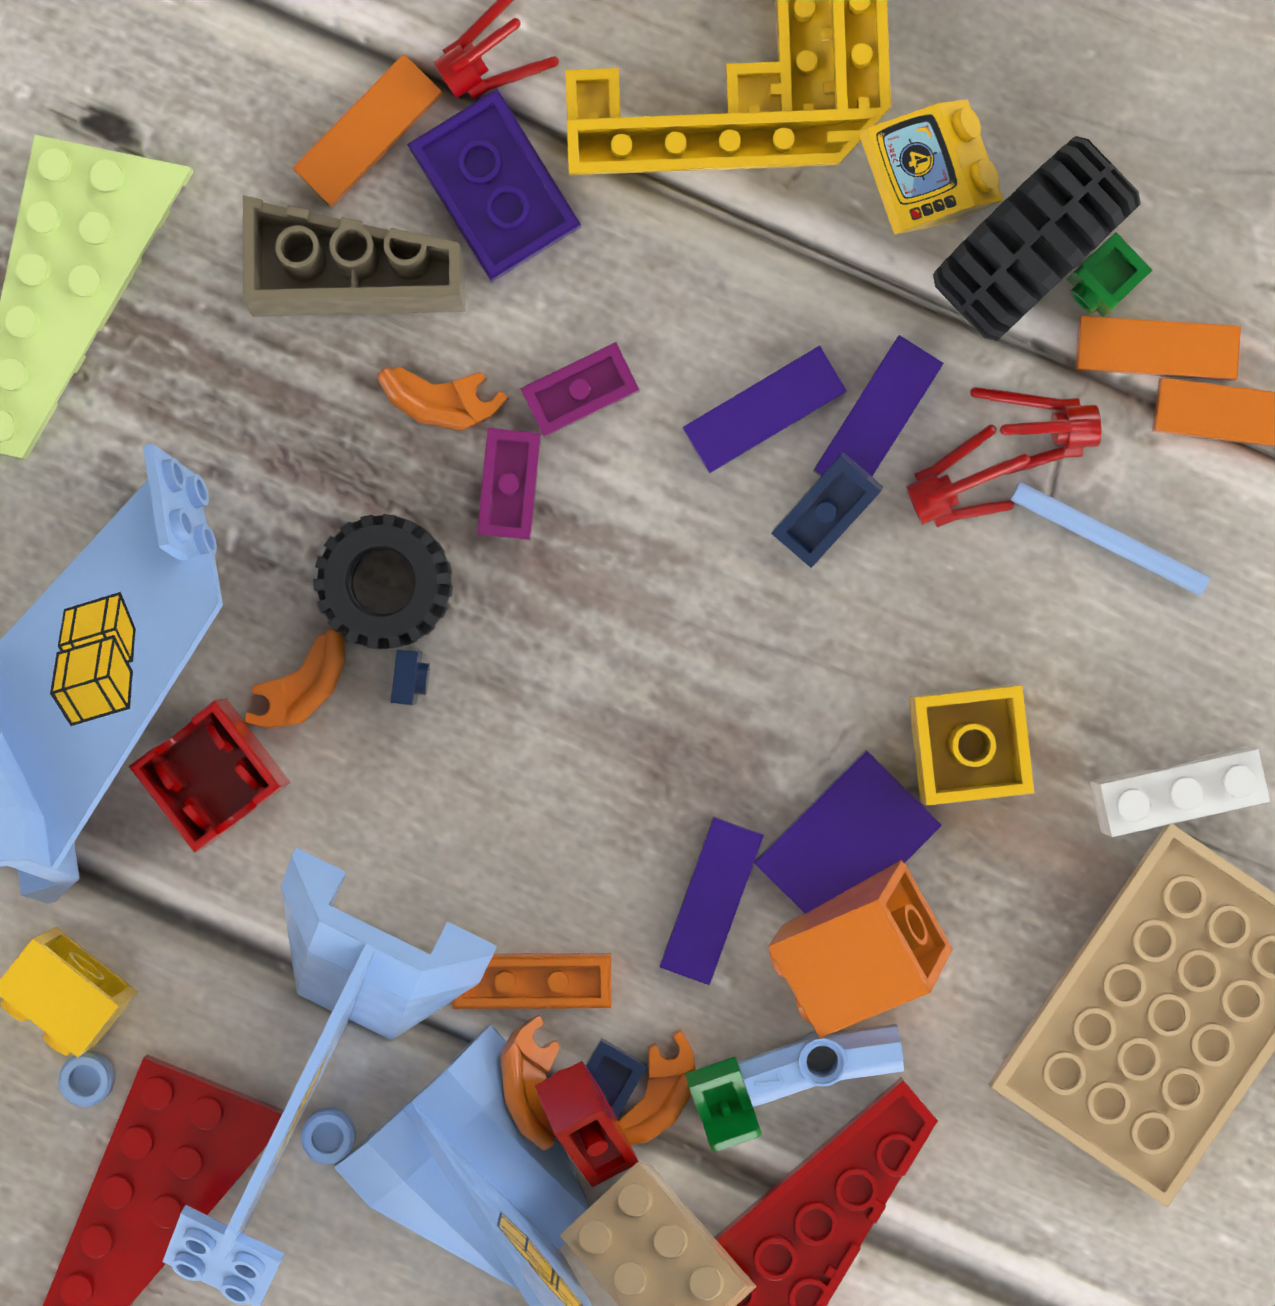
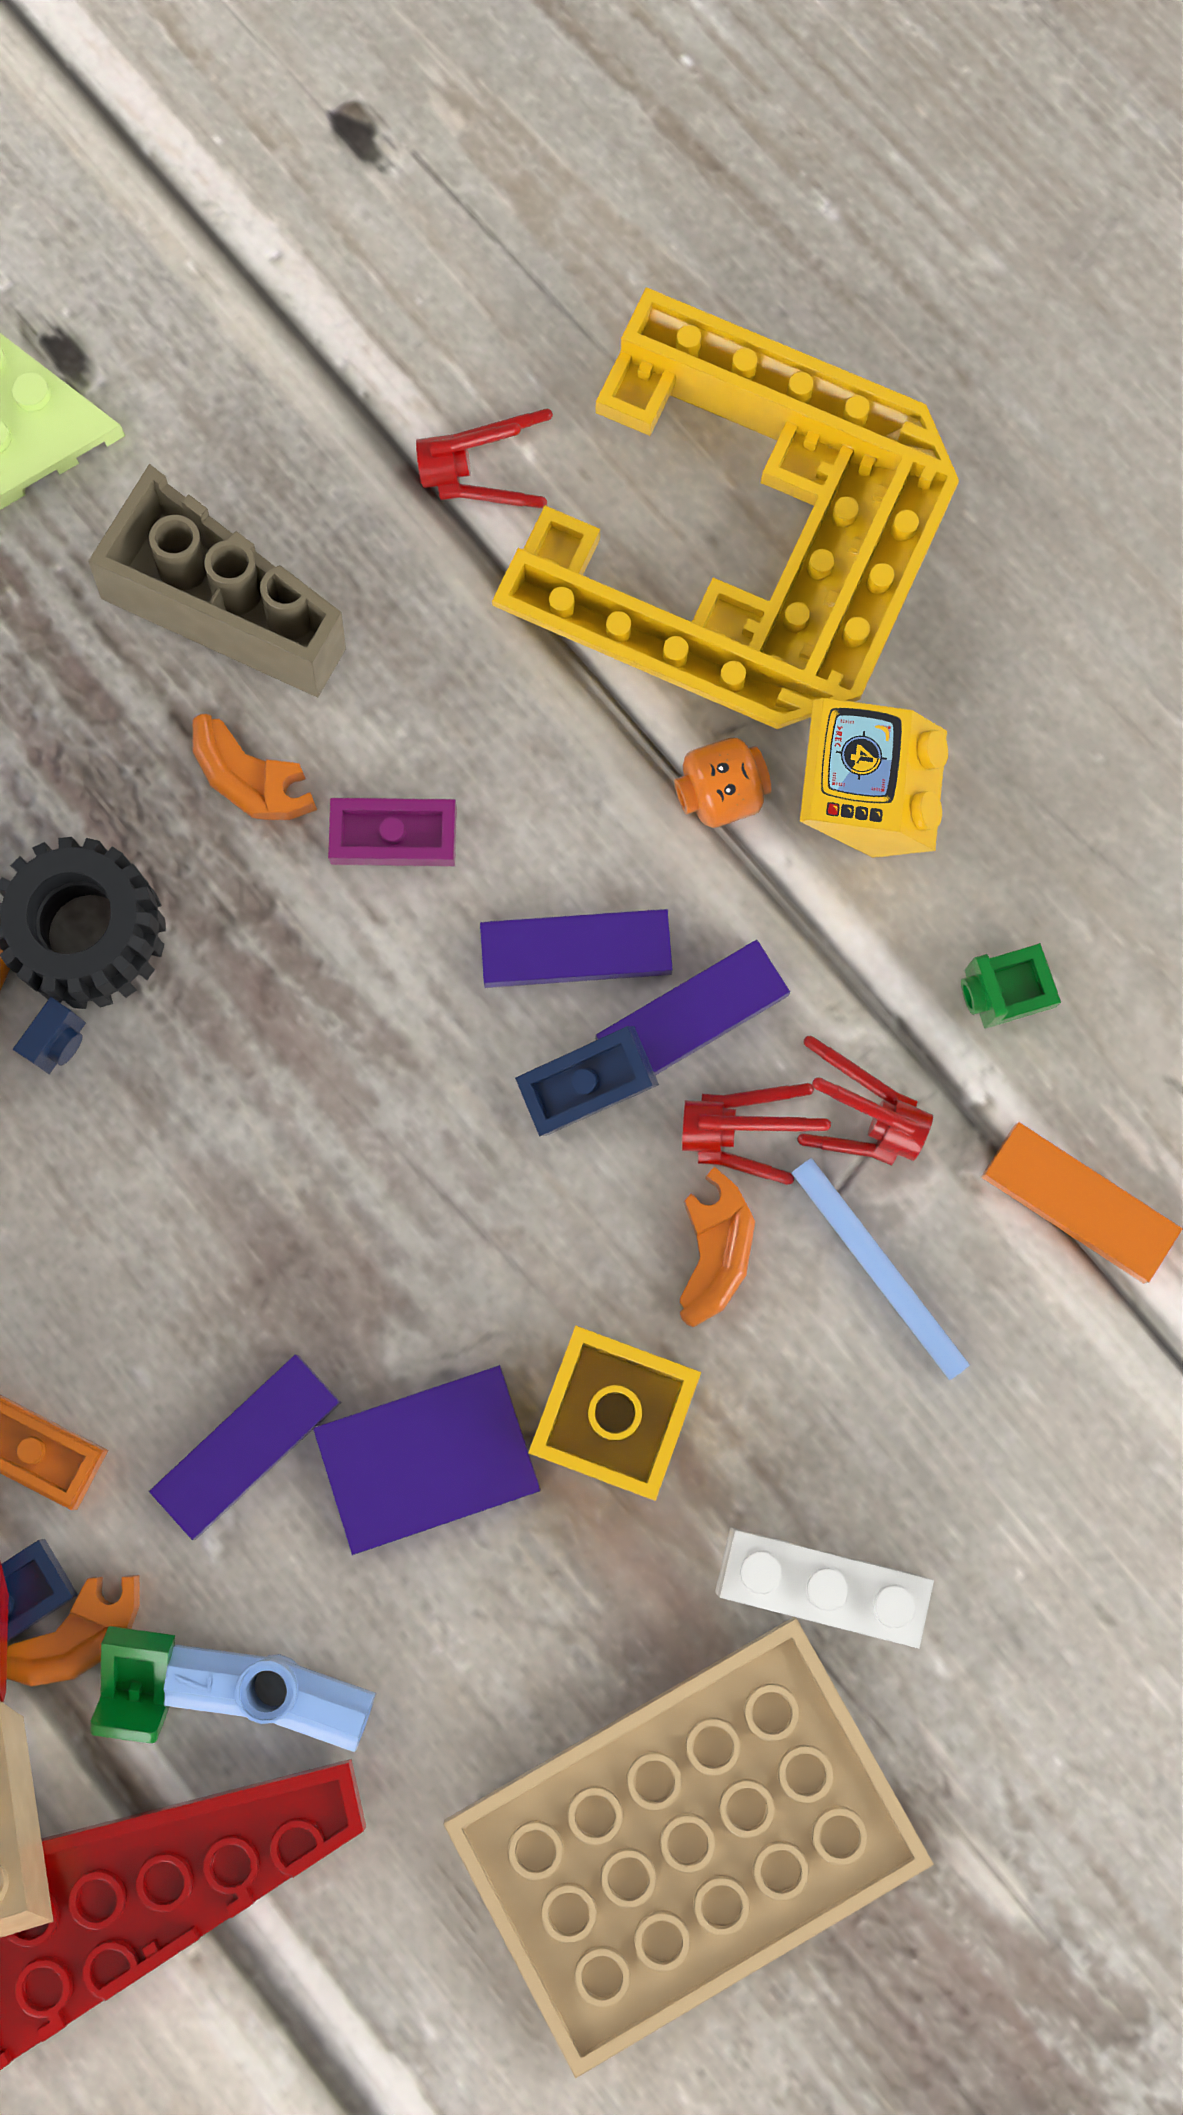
camera: 20 degrees right, 10 degrees down
orange tile [292,54,443,208] -> none
dark purple tile [407,89,581,283] -> none
magenta plate [477,428,542,540] -> none
orange slope [768,860,953,1038] -> none
black tyre [933,136,1141,341] -> none
orange tile [1075,315,1241,381] -> none
none -> orange head [674,737,772,828]
none -> orange piece [679,1166,755,1327]

